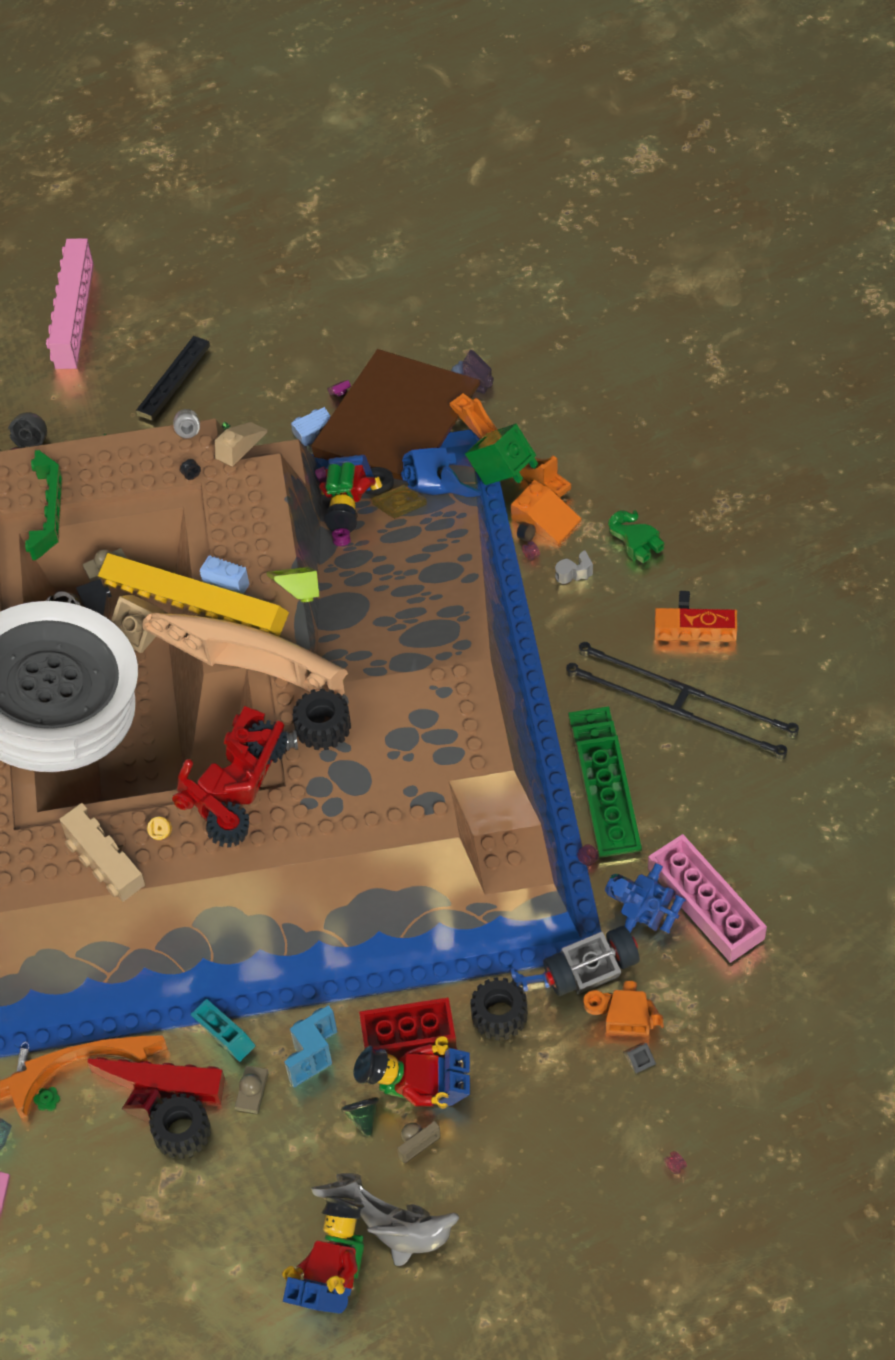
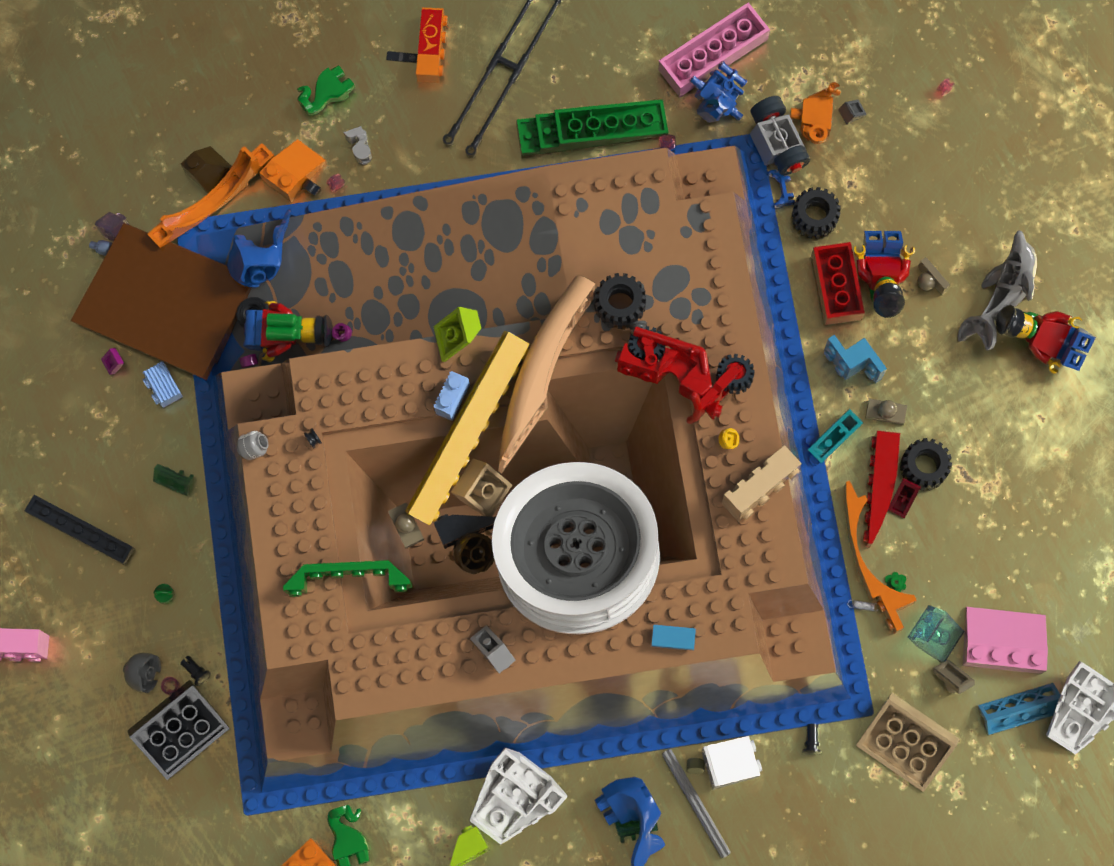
camera: 90 degrees left, 20 degrees up
tan slope [215,422,267,467] -> none
clear green hat [341,1097,379,1137] -> none
clear yellow tile [372,485,427,519] -> none
green container [465,423,538,485] -> none
none -> dark brown slope [181,146,232,194]

